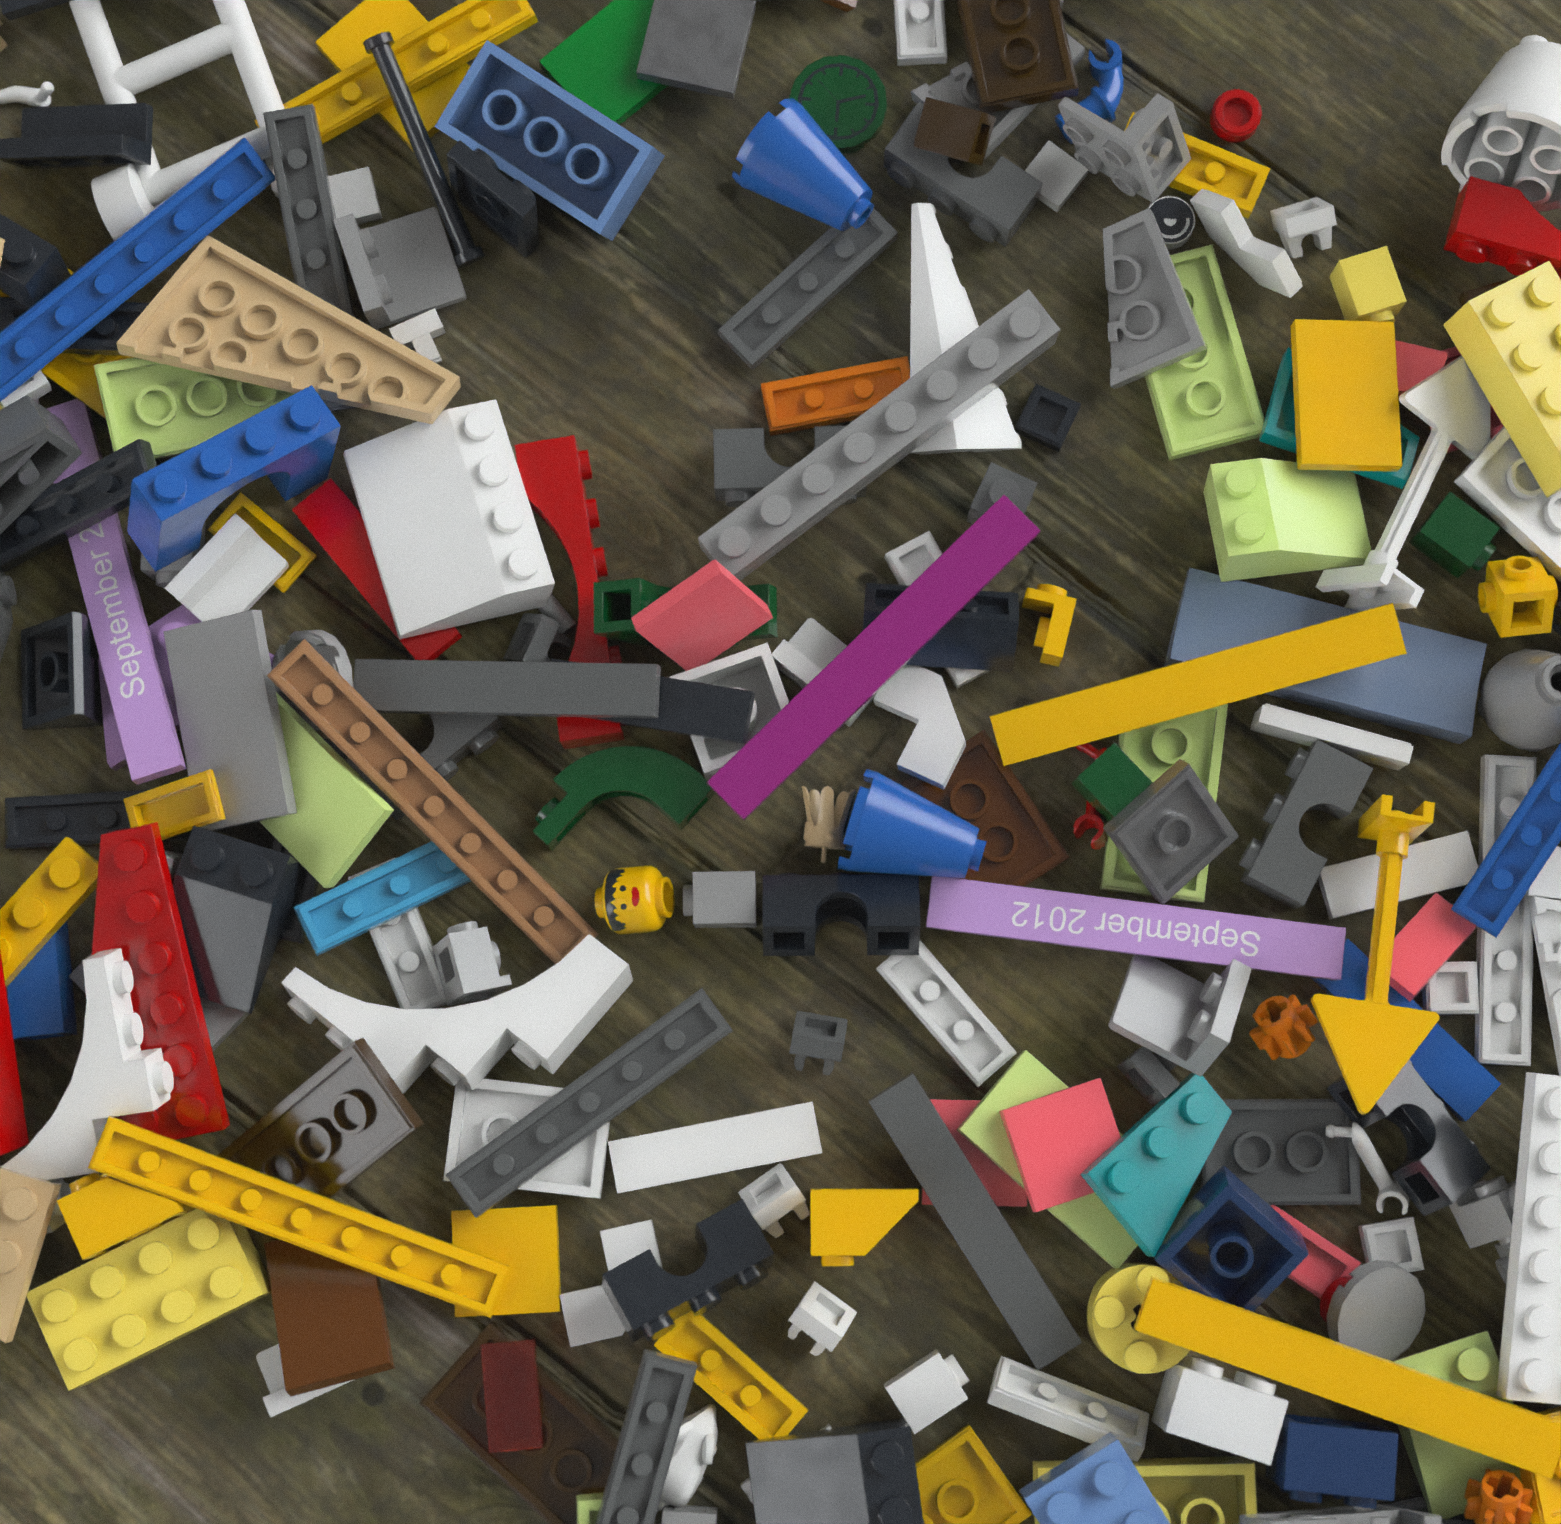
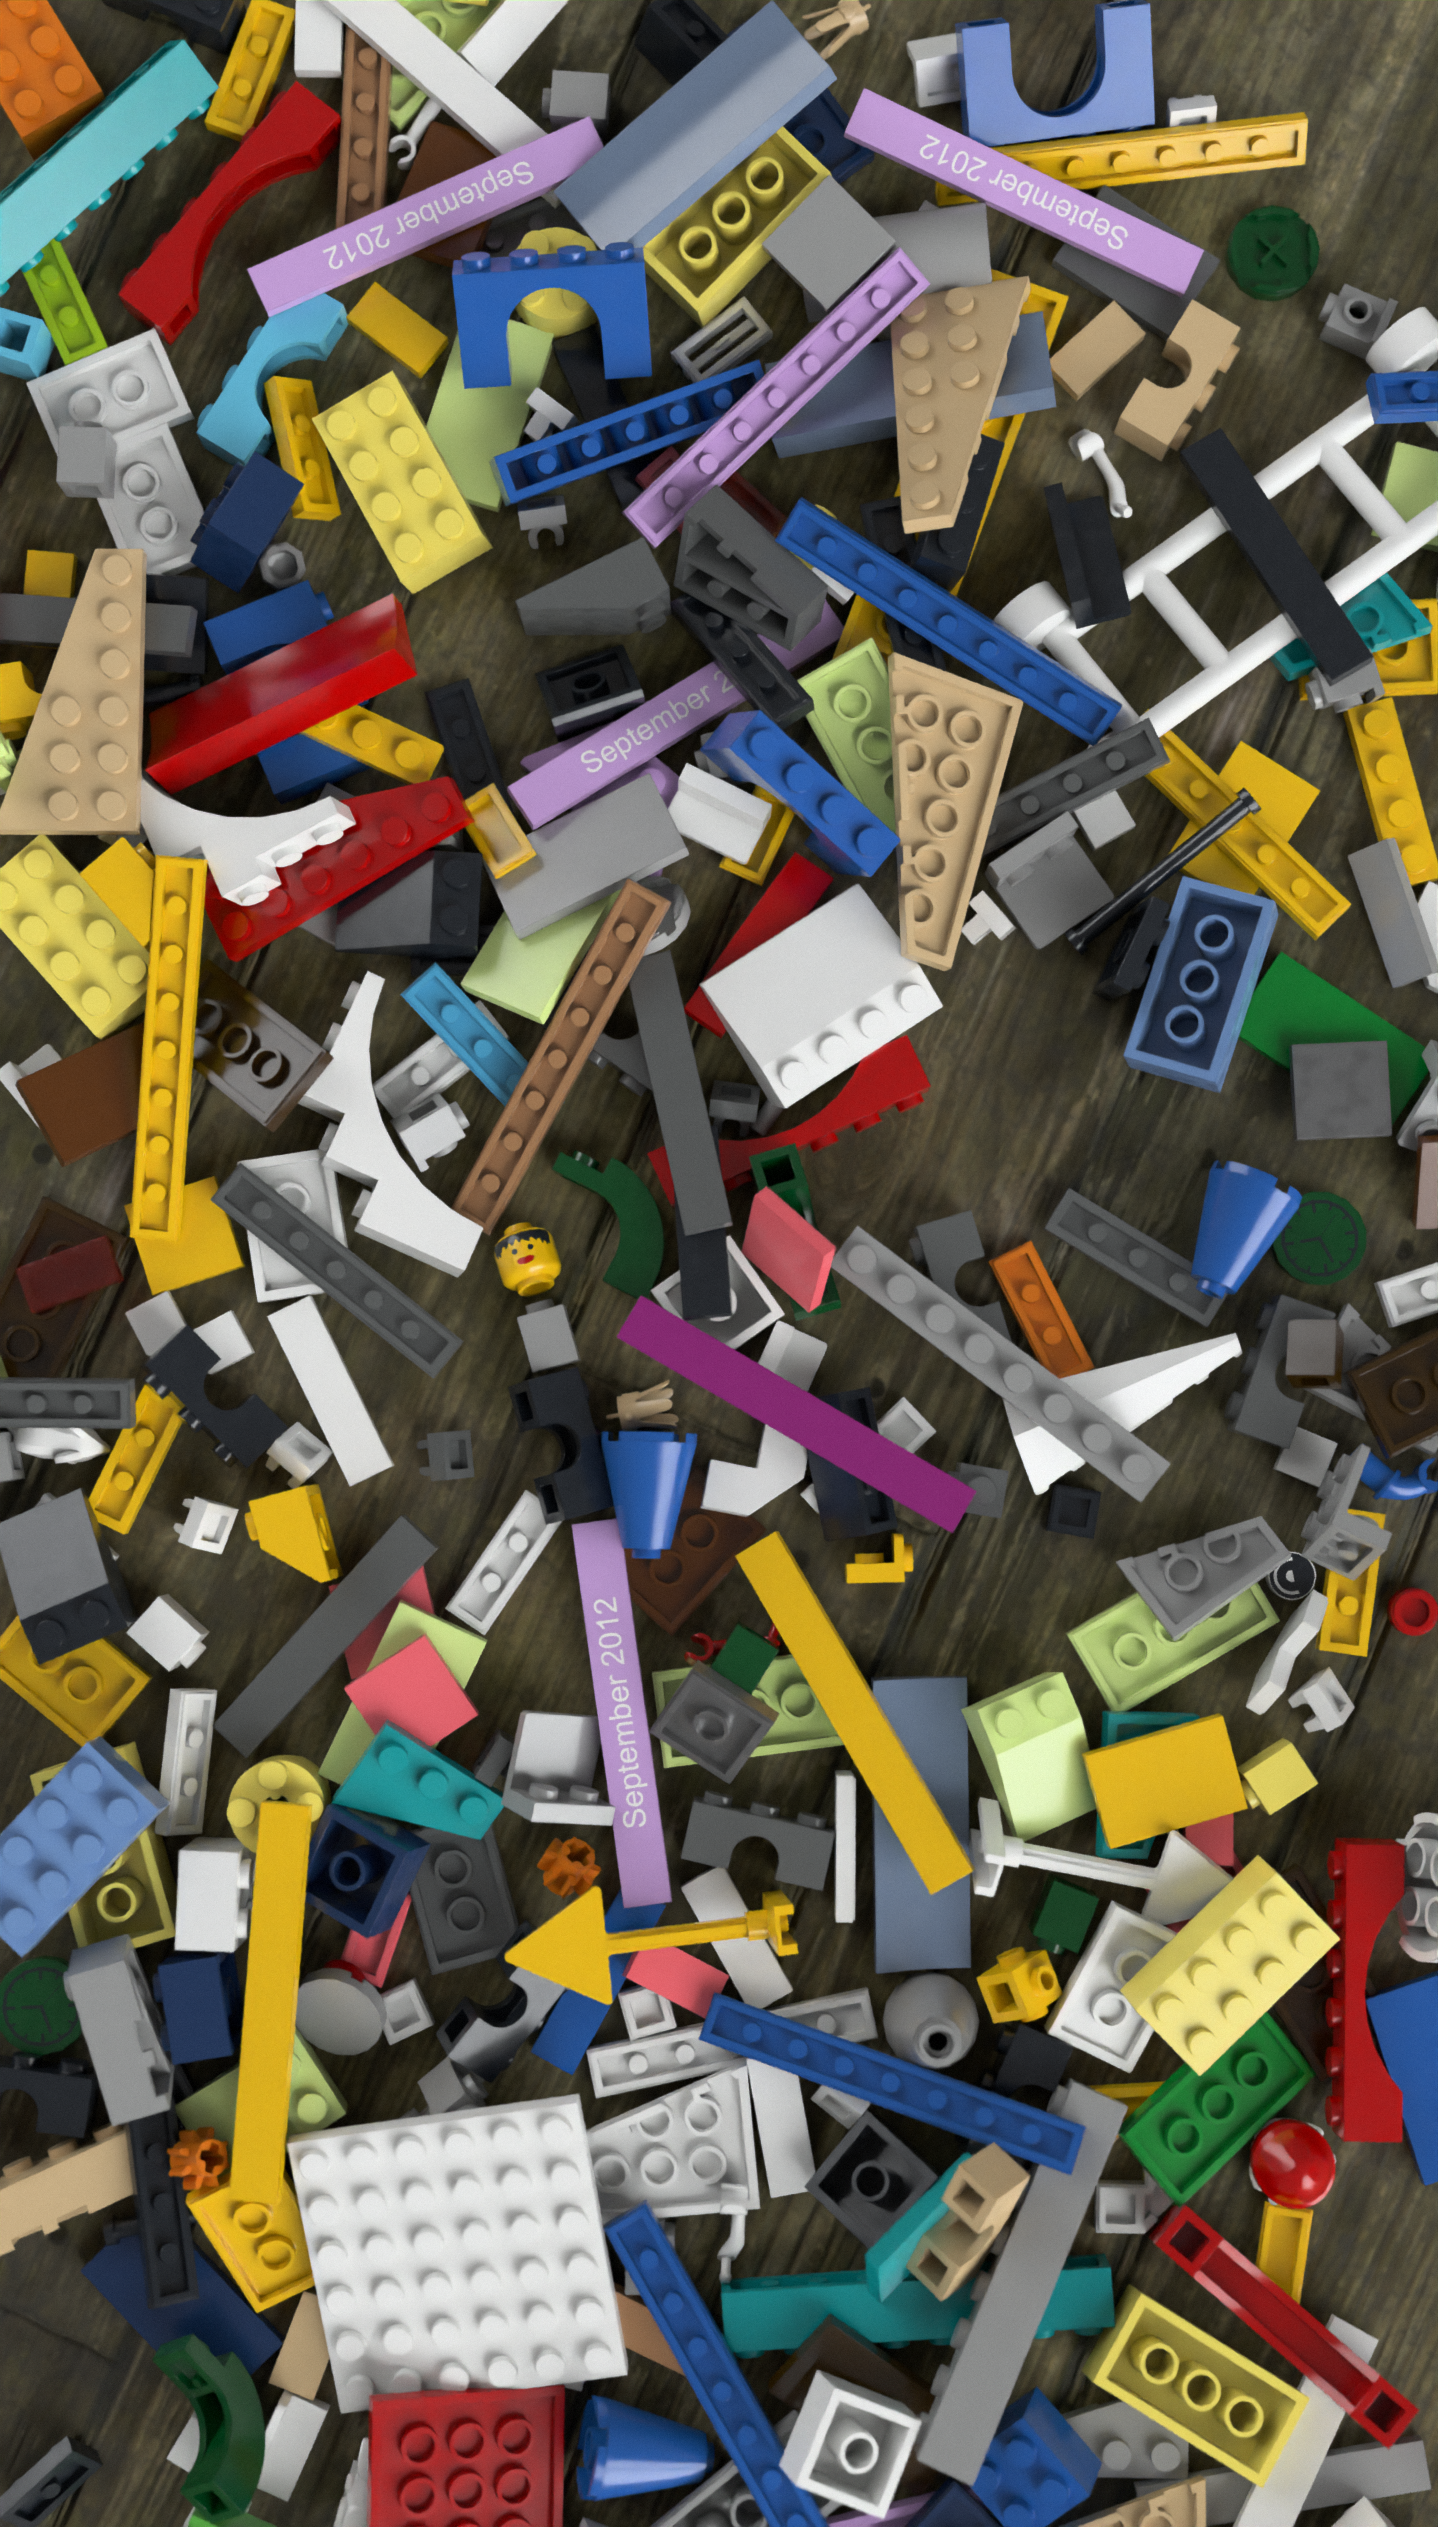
camera: 75 degrees right, 5 degrees up
white piece [1326,1122,1410,1215] -> none

